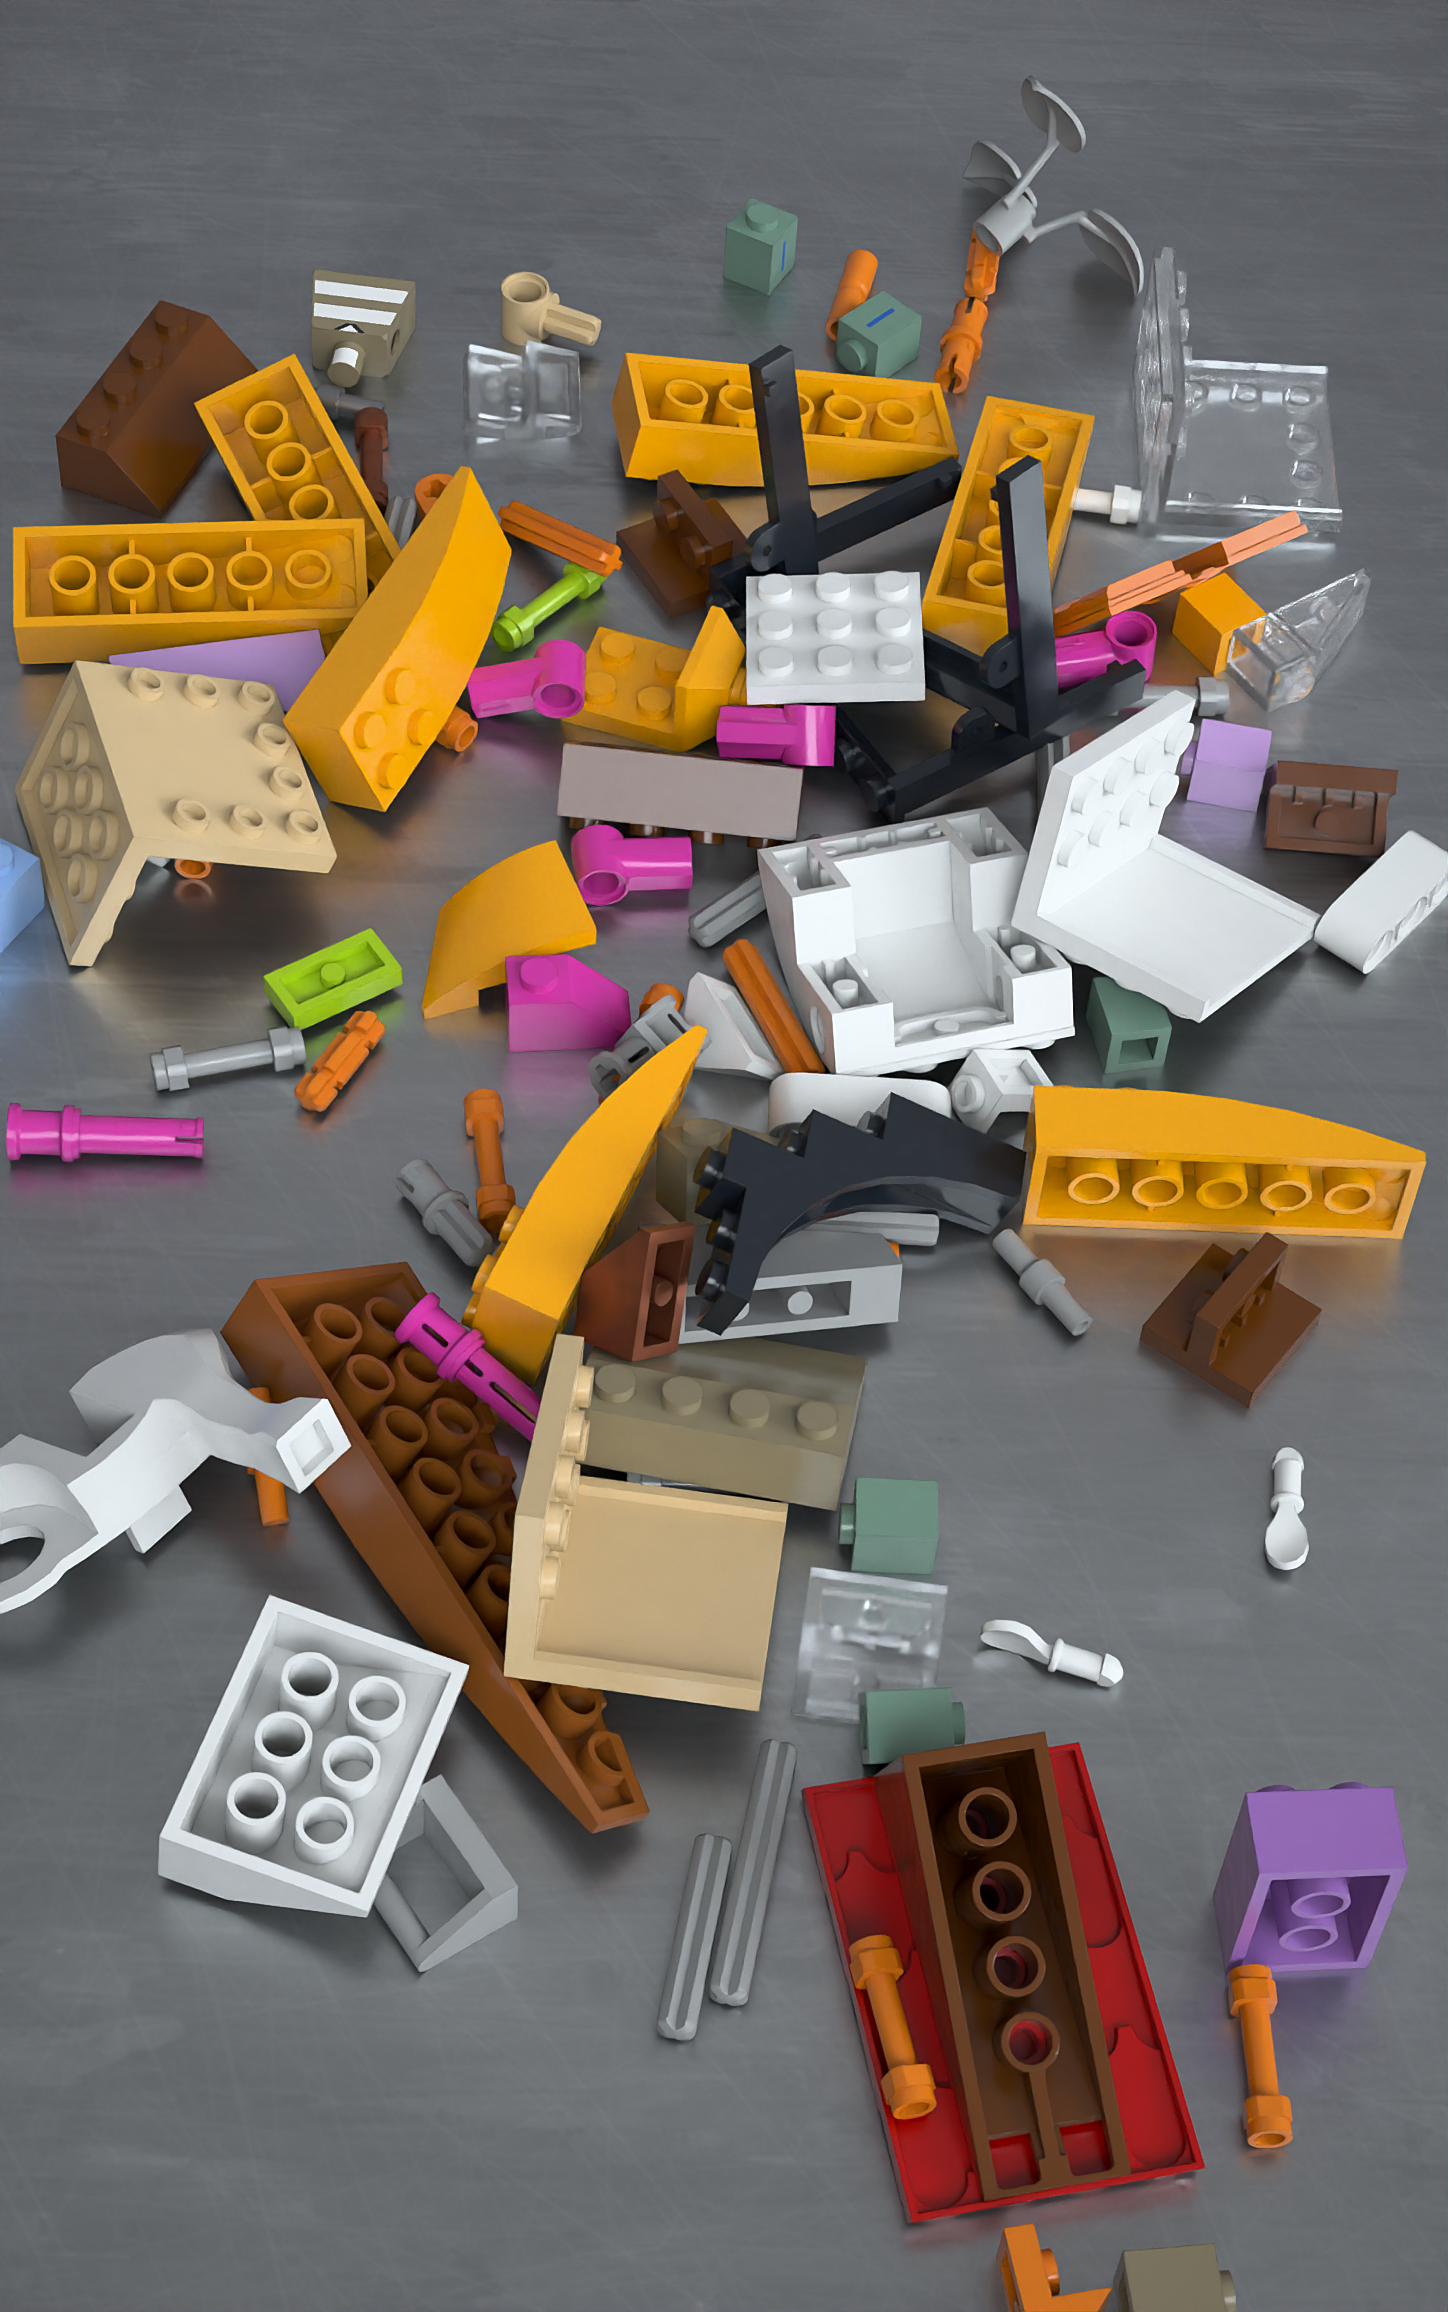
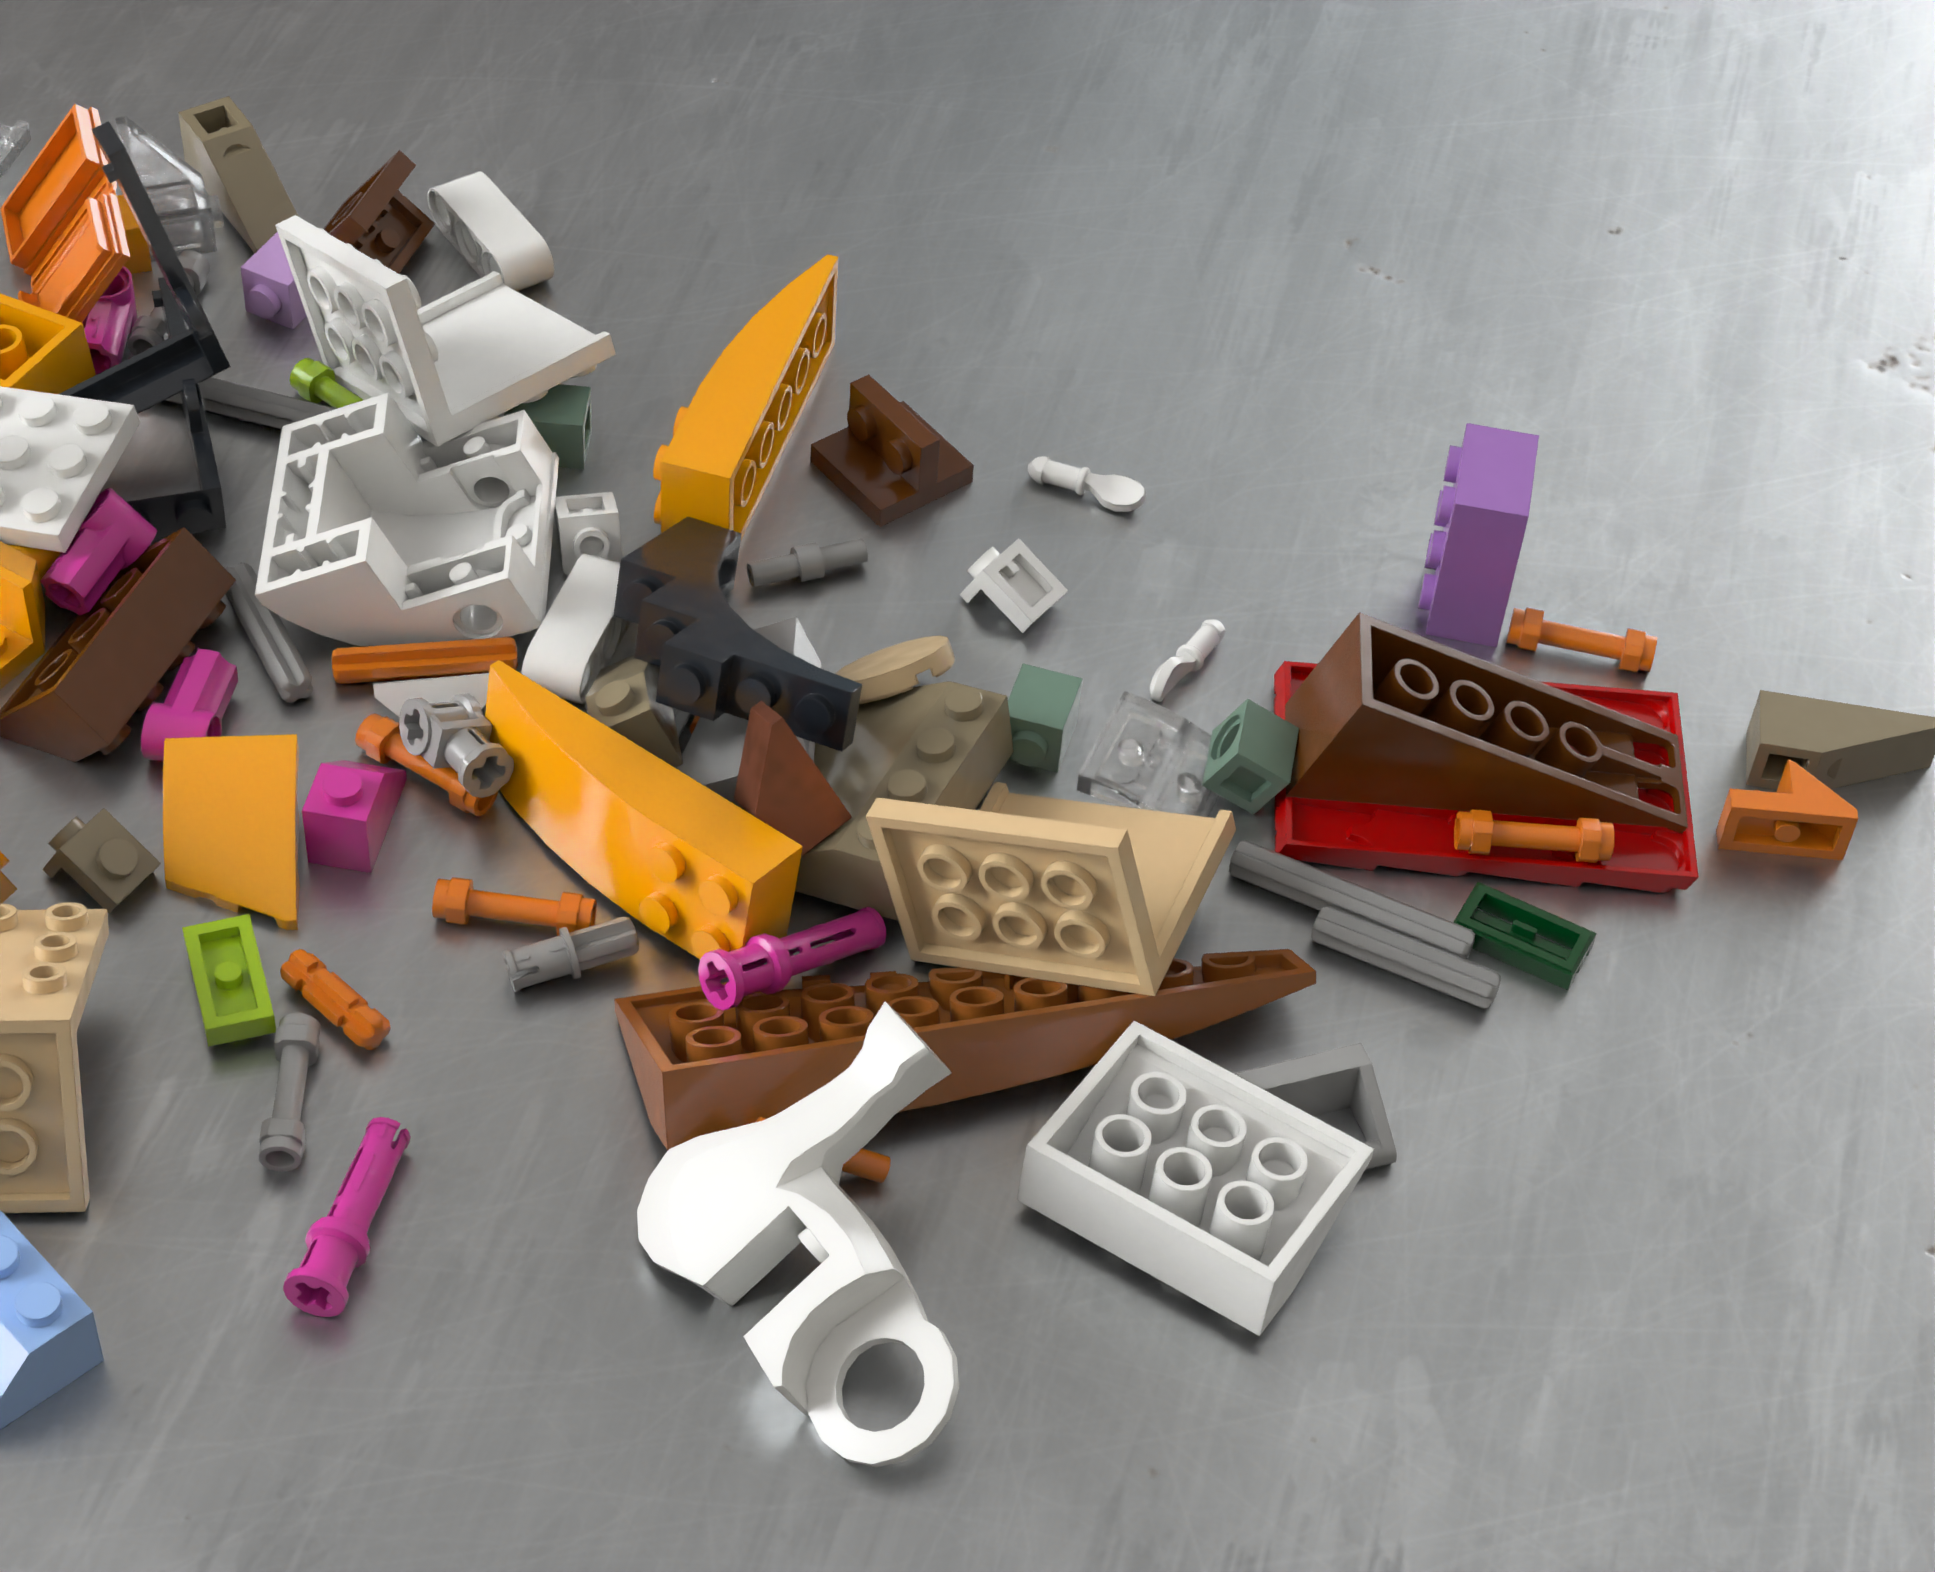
camera: 75 degrees left, 5 degrees down
none -> dark tan bracket [42,808,161,914]
none -> dark tan slope [178,96,299,253]
none -> tan tile [835,635,955,704]
none -> white bracket [960,538,1068,633]
none -> dark green tile [1453,882,1597,990]

